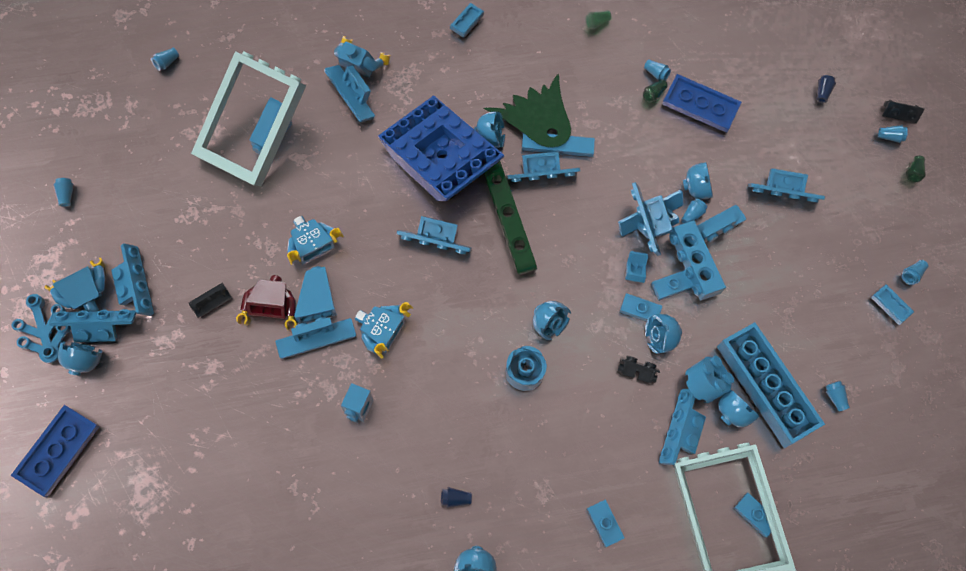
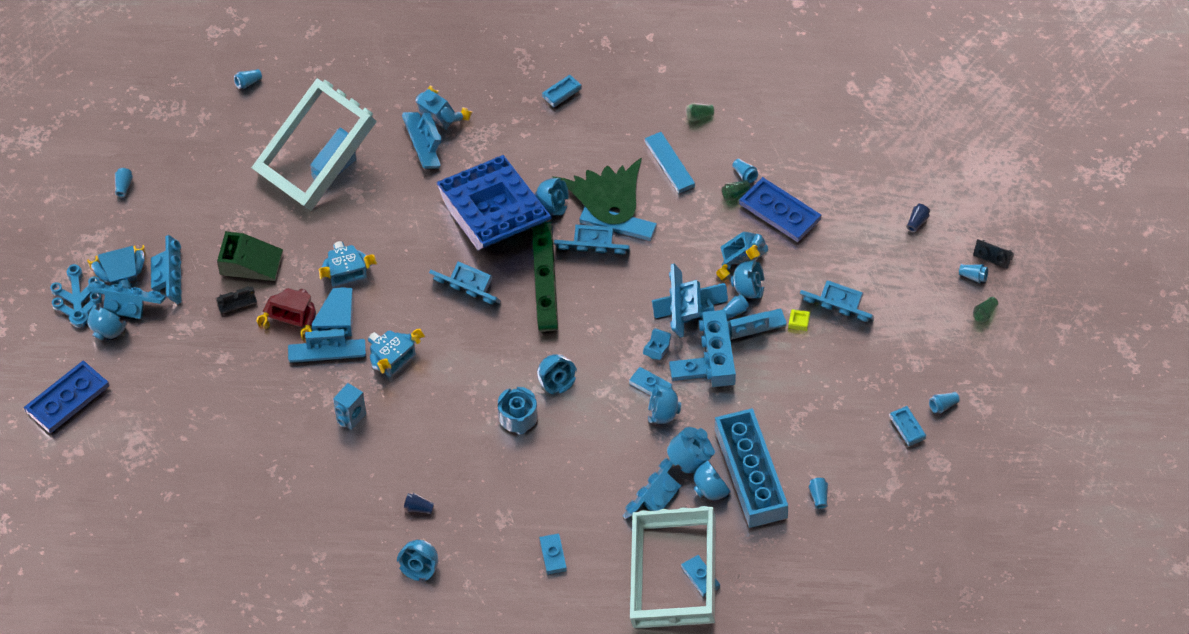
camera: 20 degrees right, 15 degrees down
black hinge [617,355,660,384] -> none
none -> dark green slope [217,231,283,281]
none -> dark azure tile [645,132,695,194]
none -> dark azure torso [716,232,768,280]
none -> neon yellow tile [788,309,810,331]

